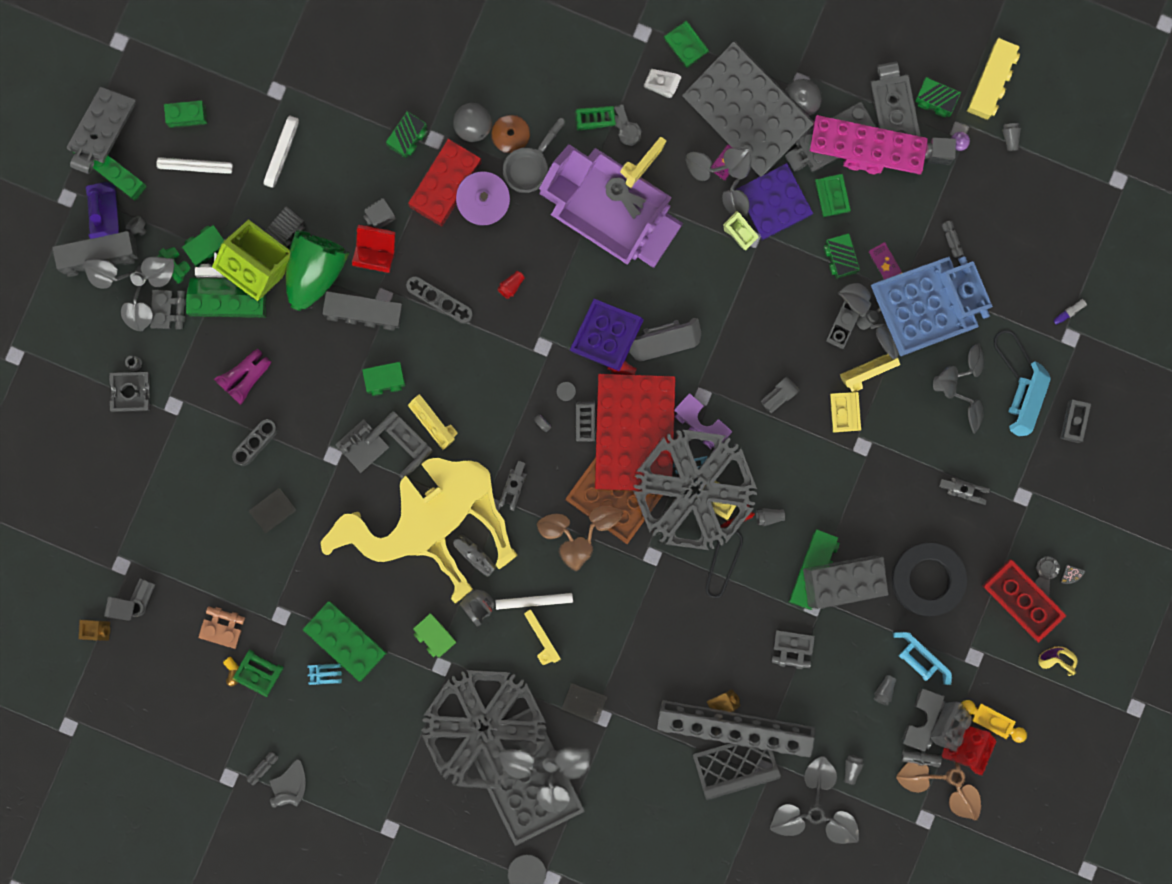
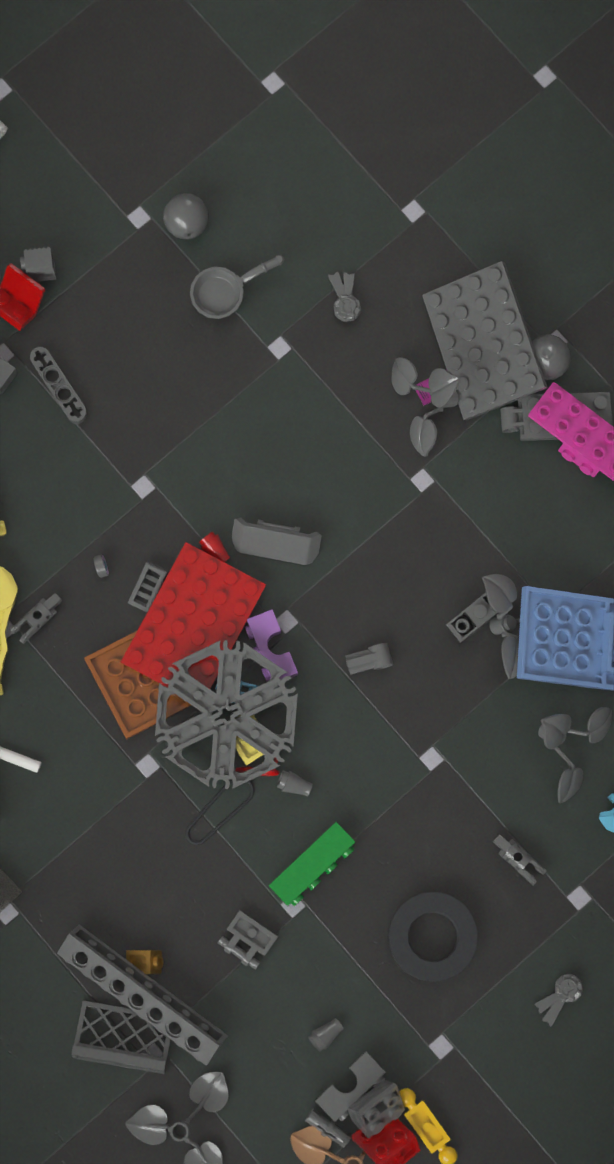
camera: 25 degrees right, 5 degrees down
brick [386,111,428,158] -> none
red brick [408,139,482,226] -> none
medium lavender piece [456,172,510,225] -> none
dark orange dish [492,115,530,153] -> none
red cone [497,271,525,299] -> none
medium nougat plant [536,506,623,571] -> none
medium lavender panel [539,144,683,268] -> none
dark grey tile [557,382,576,401] -> none
dark purple plate [570,299,644,371] -> none
green slope [575,106,616,130] -> none
dark grey piece [605,178,646,219] -> none
light yellow hinge [620,137,666,188] -> none
white slope [644,69,681,98] -> none
green plate [664,21,709,68] -> none
yellowish green slope [723,211,759,250] -> none
dark purple plate [736,164,813,240] -> none
dark grey brick [803,555,888,609] -> none
green plate [815,174,851,217] -> none
brick [823,234,860,279] -> none
light yellow plate [830,392,861,432] -> none
light yellow hinge [840,354,900,393] -> none
dark grey cone [844,754,864,785] -> none
magenta sticker [868,242,902,280] -> none
medium azure piece [893,632,952,685] -> none
red brick [982,559,1066,643] -> none
light yellow piece [1038,647,1078,676] -> none
dark grey tile [1060,565,1085,584] -> none

